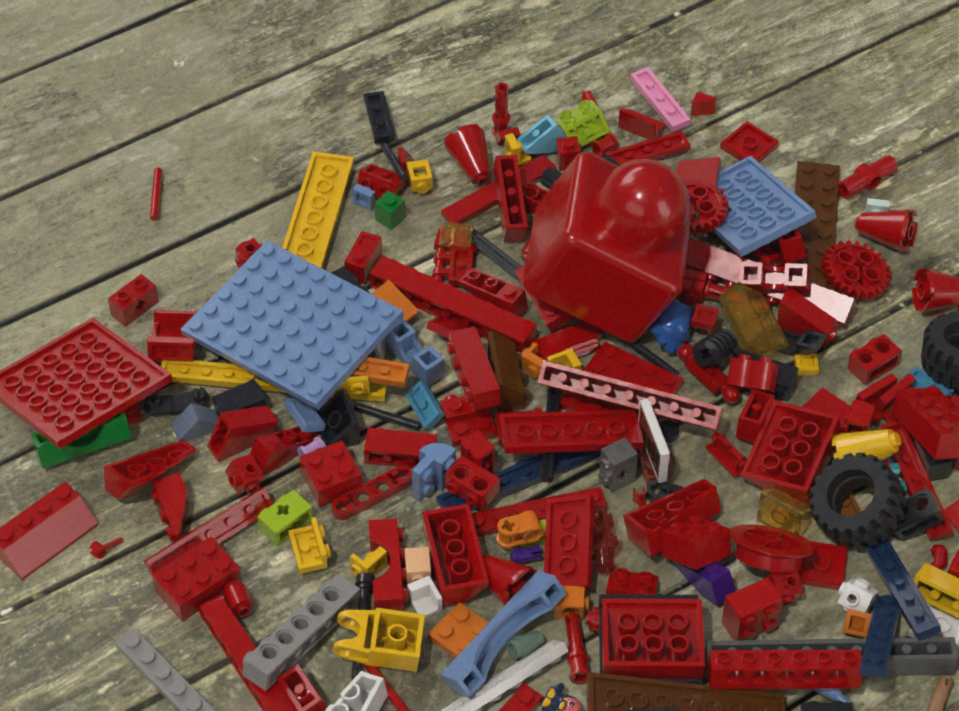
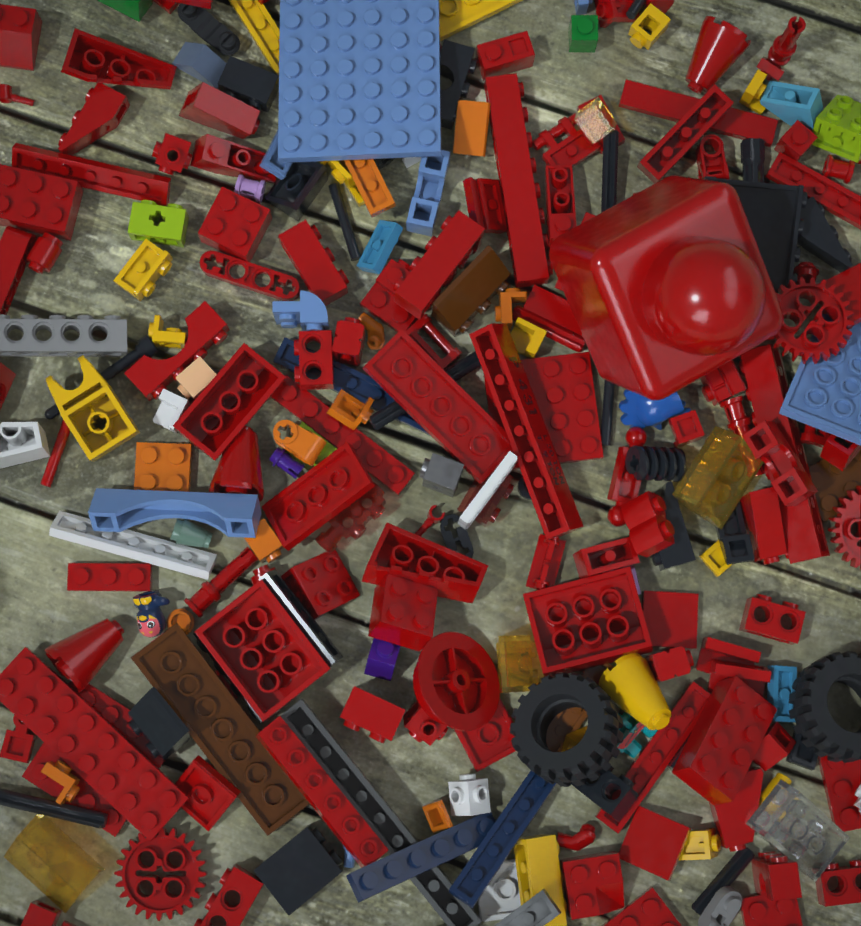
camera: 45 degrees right, 30 degrees up
none -> orange plate [167,609,195,635]
none -> orange bracket [327,389,374,430]

